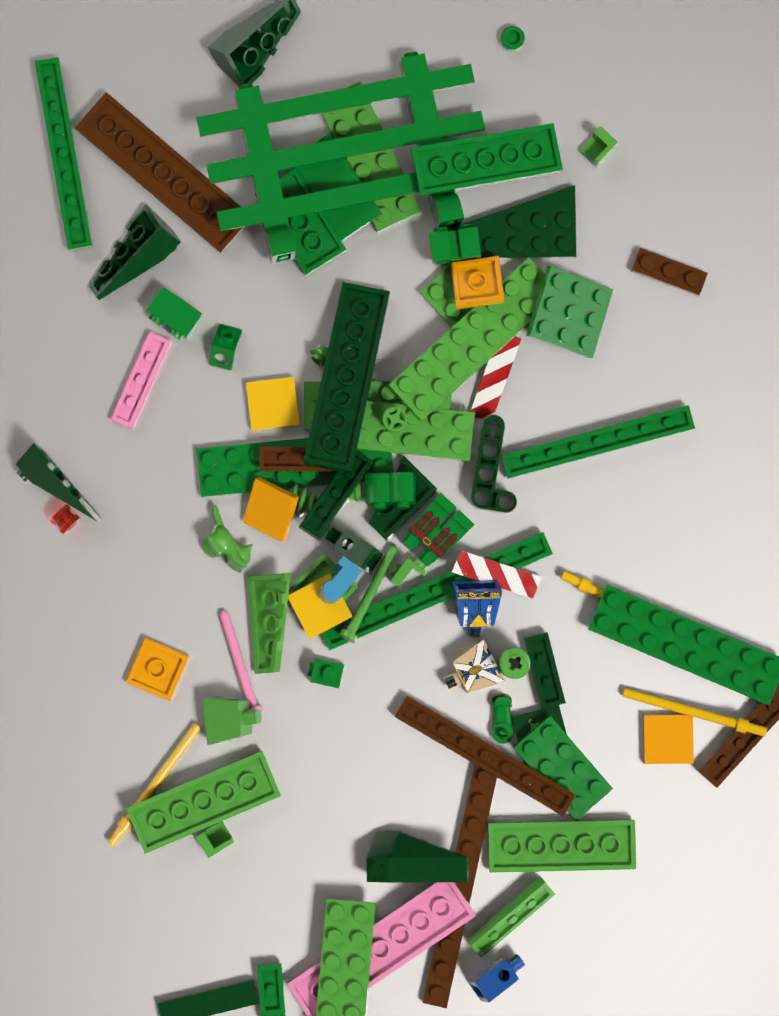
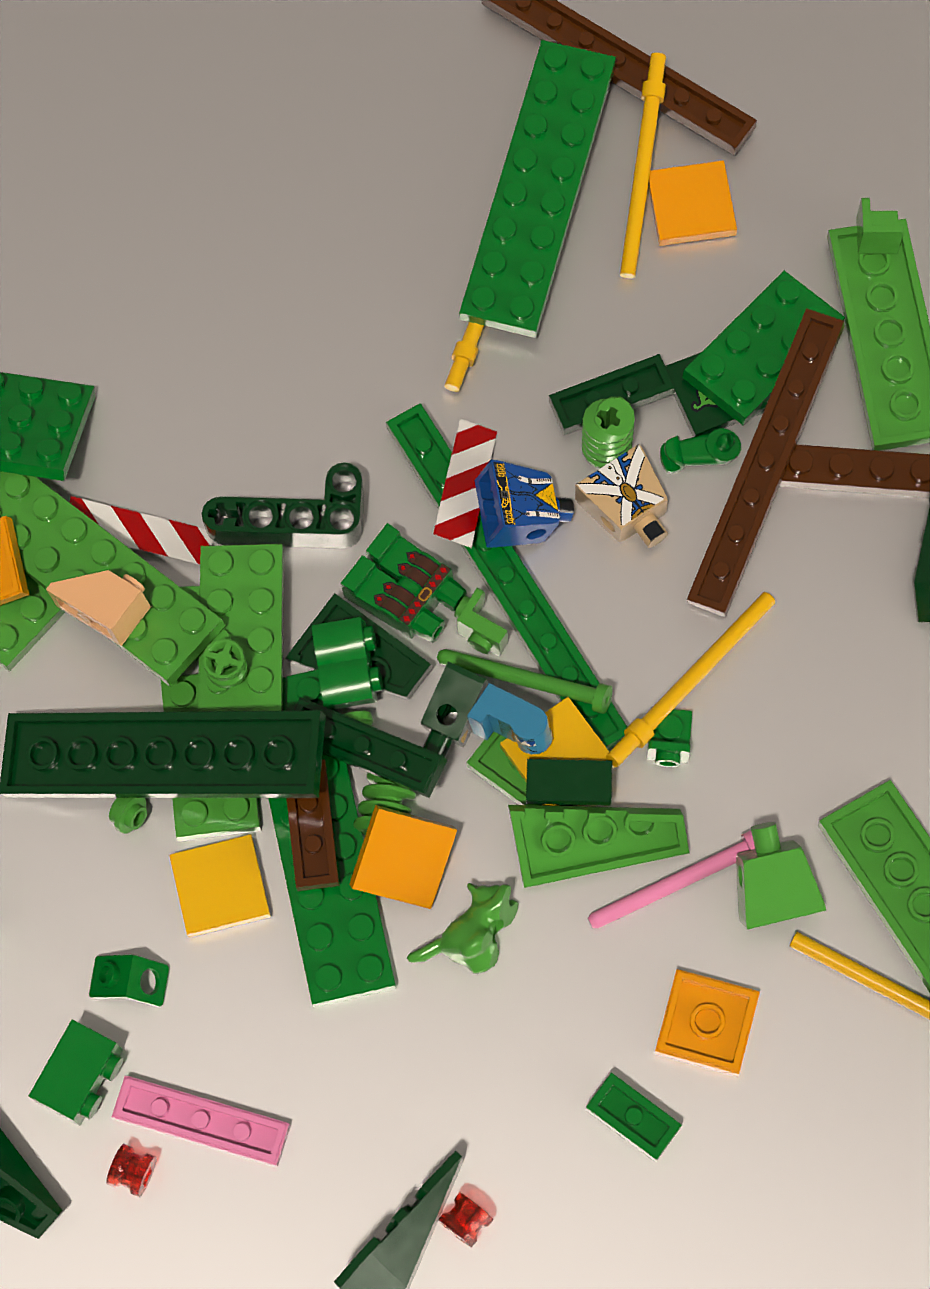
camera: 90 degrees left, 15 degrees down
green plate [501,405,695,479] -> none
none -> light nougat slope [46,570,151,646]
none -> clear red wheel [106,1144,157,1198]
none -> dark green tile [526,759,612,806]
none -> green plate [585,1072,682,1162]
none -> yellow bar [606,592,775,767]
none -> bright green panel [856,198,903,254]

